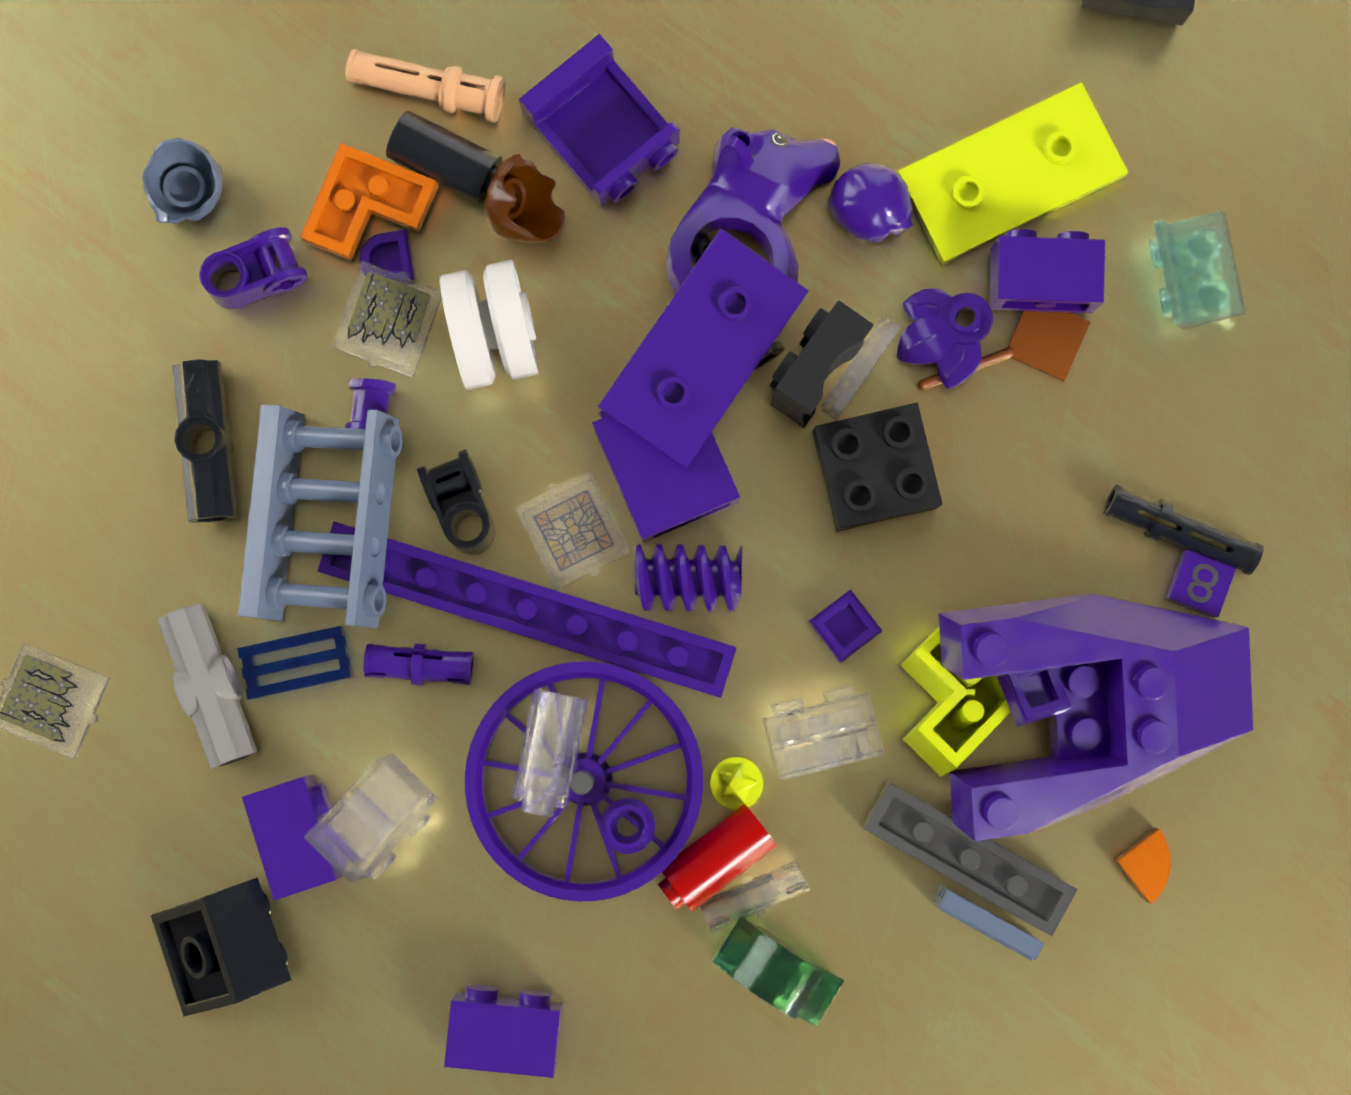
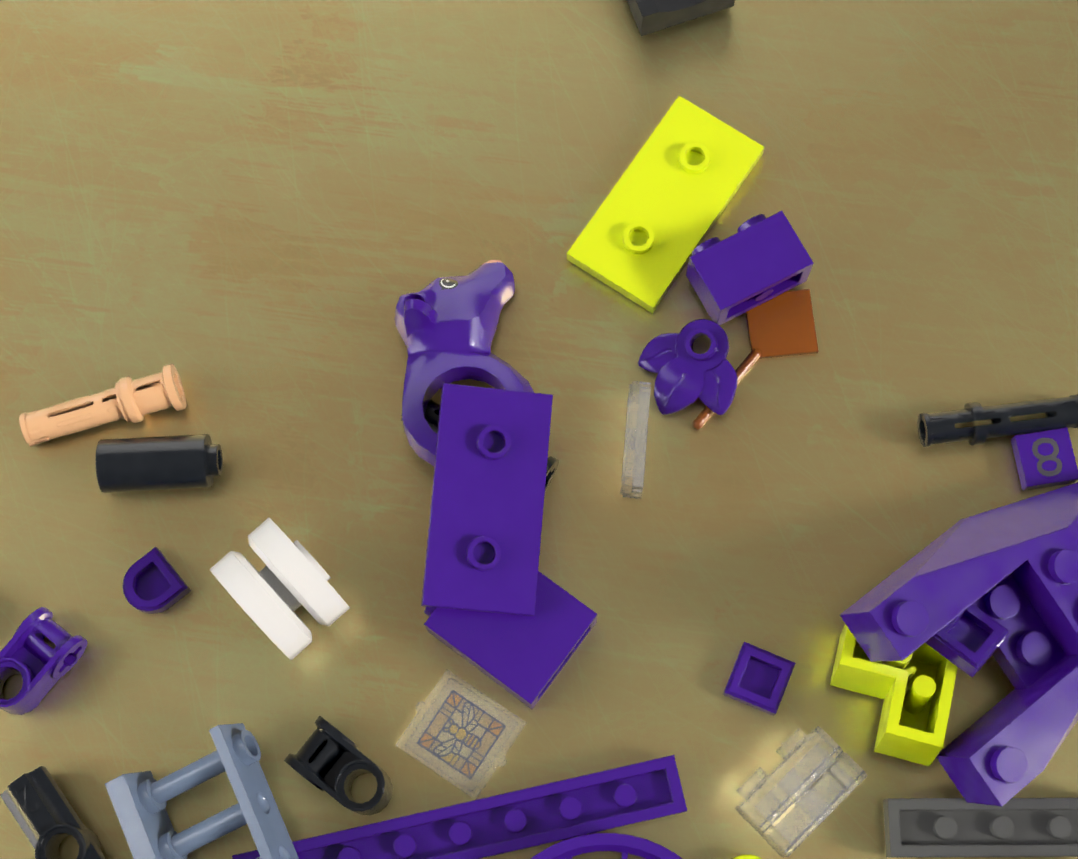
camera: 25 degrees left, 10 degrees down
orange plate [300,143,439,261] -> none
piece [332,261,442,377] -> none
dark purple bush [345,378,396,429] -> none
reddish brown hair [484,154,565,243] -> none
dark purple panel [519,34,680,207] -> none
dark purple piece [635,544,742,612] -> none
black brick [769,300,874,428] -> none
black brick [812,402,943,532] -> none
dark purple hair [828,163,913,243] -> none
clear light blue bracket [1149,210,1246,329] -> none

